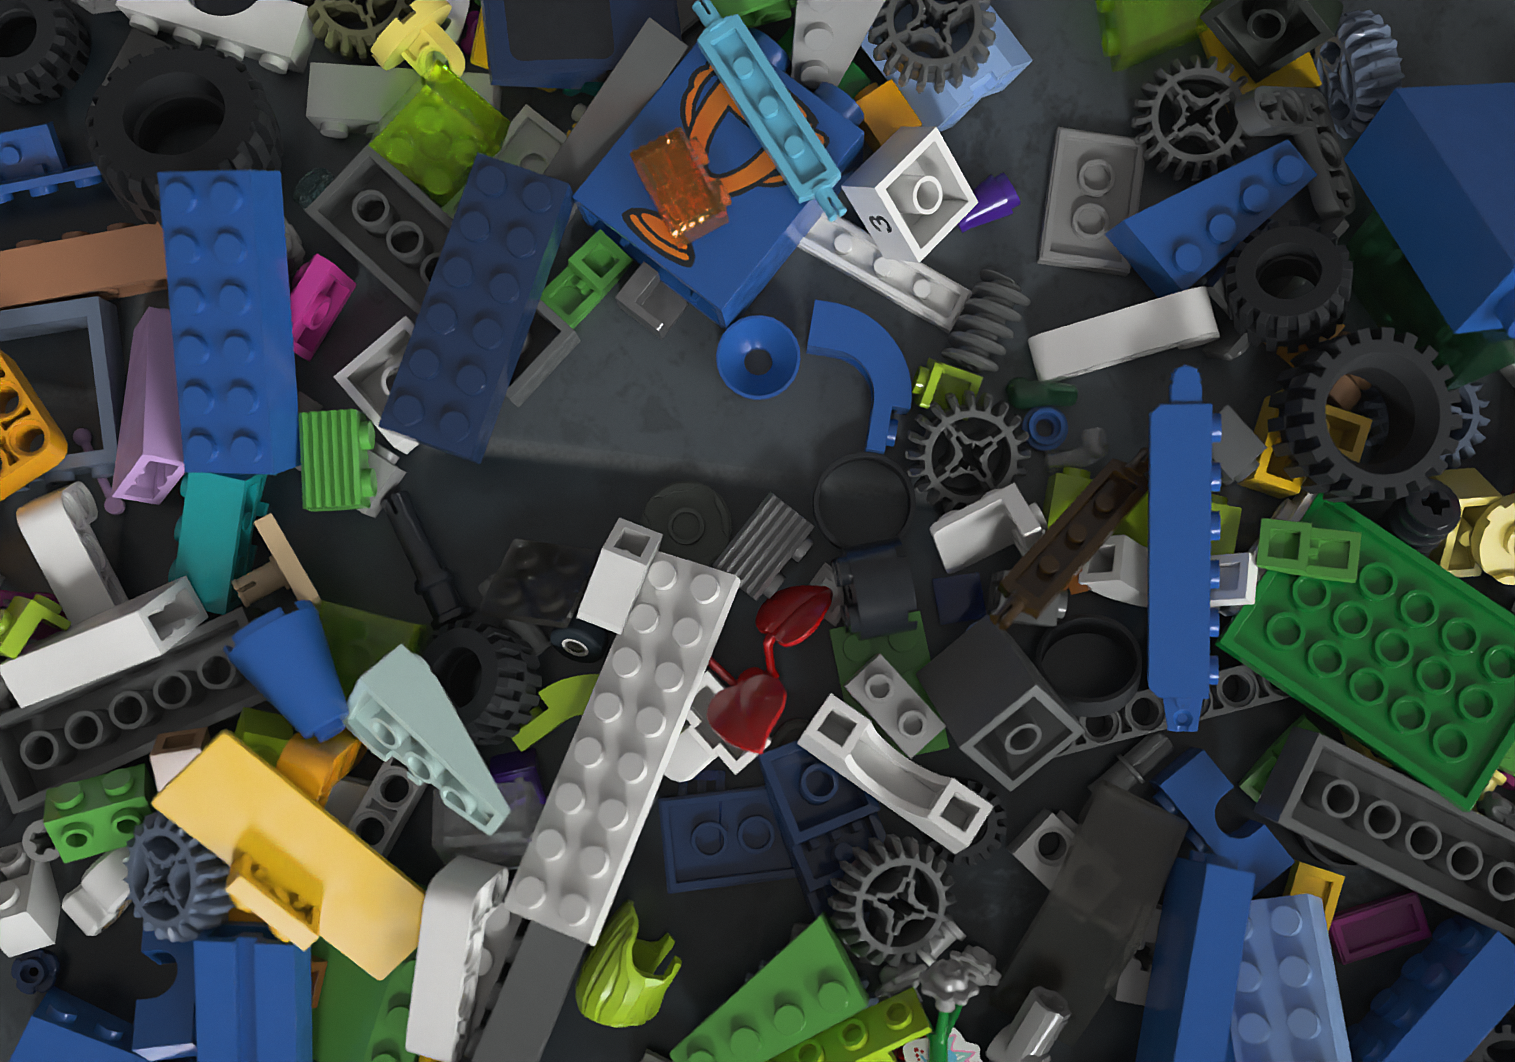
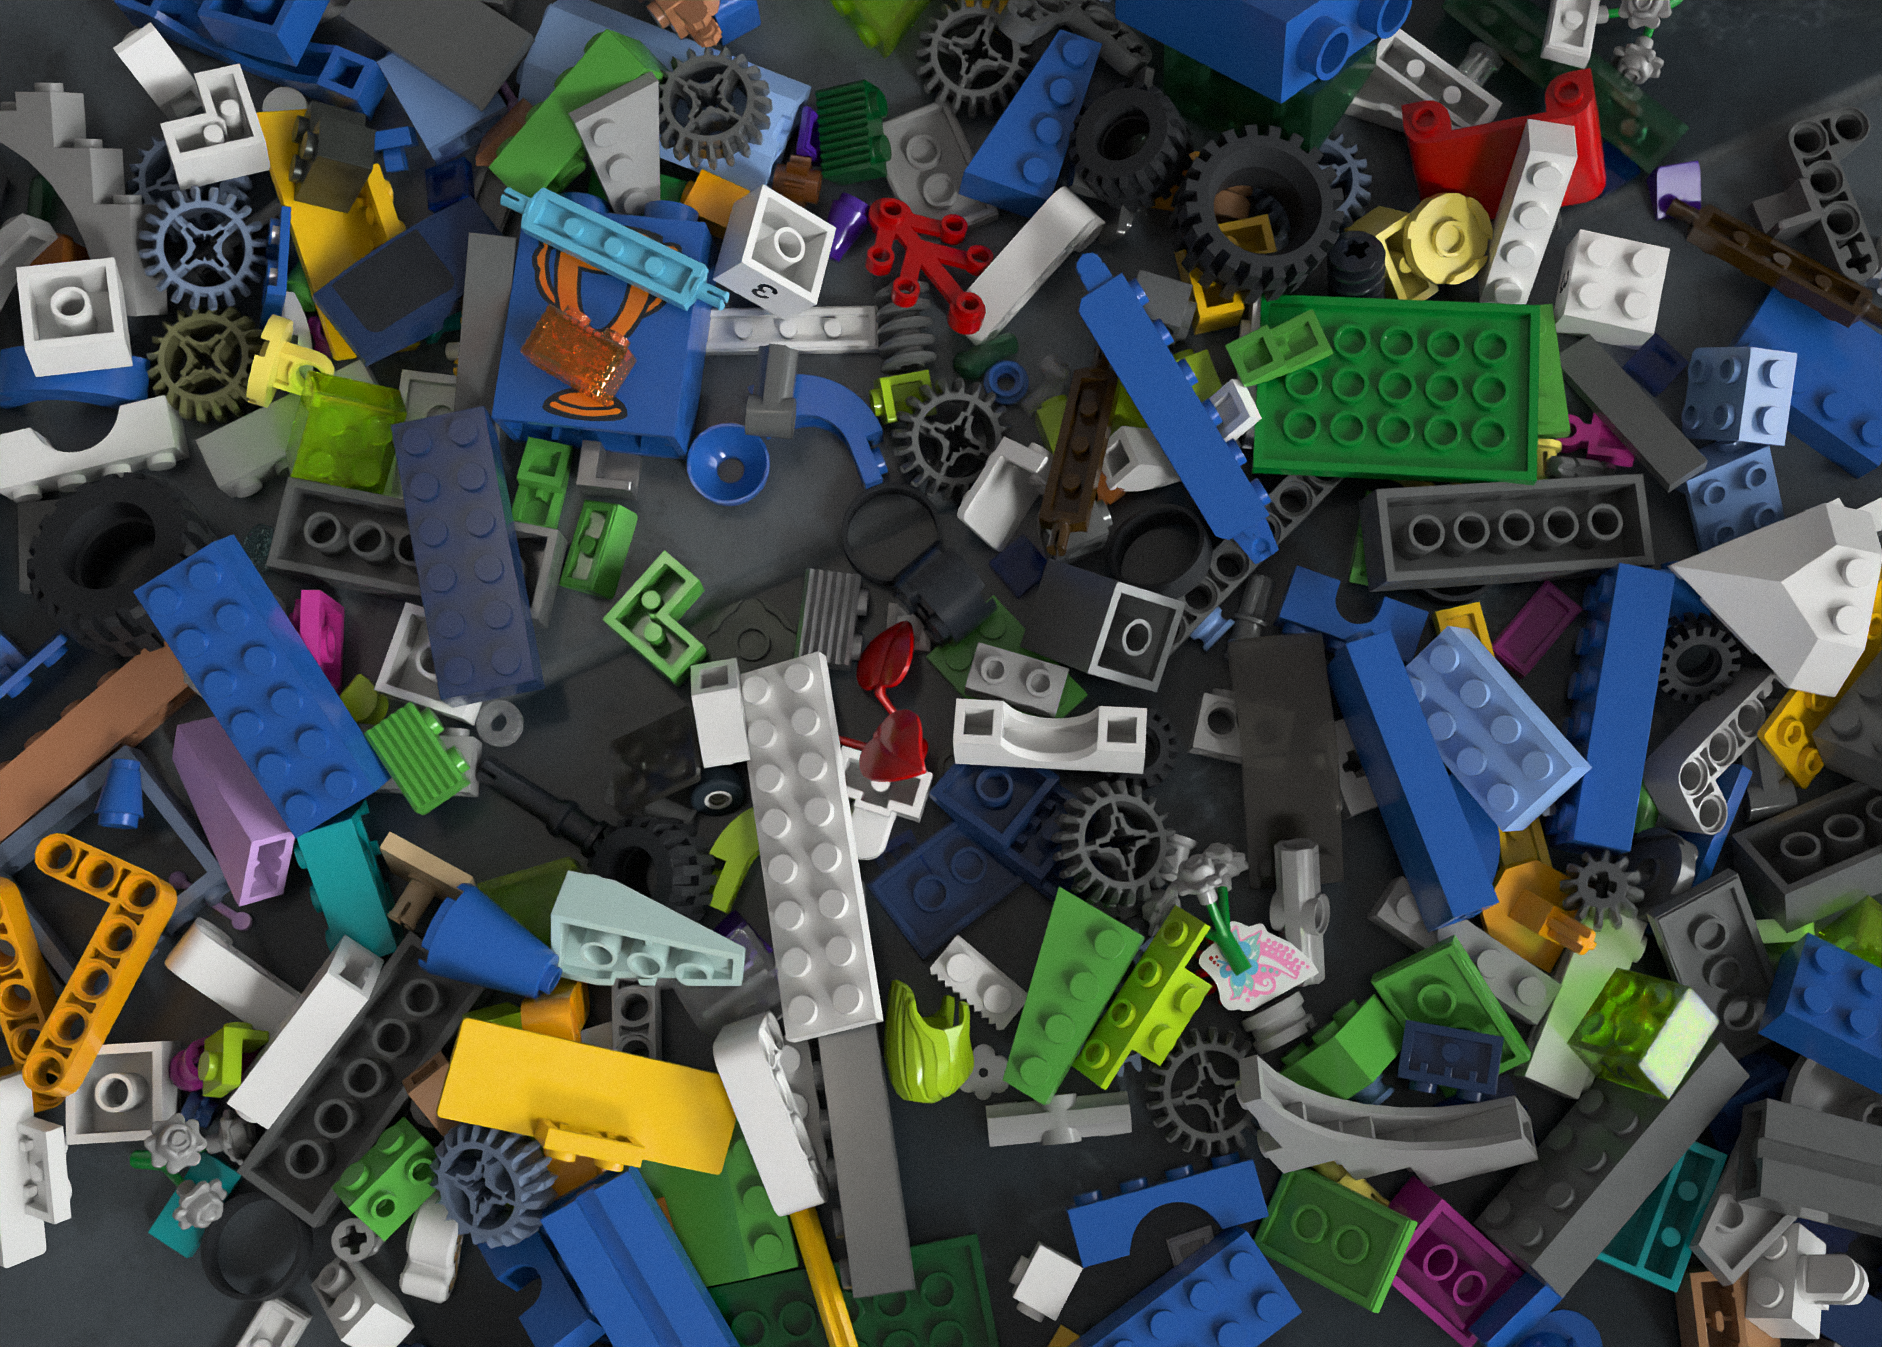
camera: 30 degrees left, 5 degrees down
none -> blue cone [94,759,144,829]
none -> lime brick [339,674,388,725]
none -> clear plate [476,700,524,747]
none -> bright green slope [559,500,638,599]
none -> bright green brick [602,550,708,688]
none -> dark grey piece [745,344,799,440]
none -> reddish brown gear [772,154,822,209]
none -> dark purple slope [796,106,822,167]
none -> dark green brick [815,79,892,186]
none -> red plant [865,198,993,335]
none -> white brick [930,935,1028,1030]
none -> light grey plant [959,1044,1009,1100]
none -> medium blue bush [1190,606,1235,652]

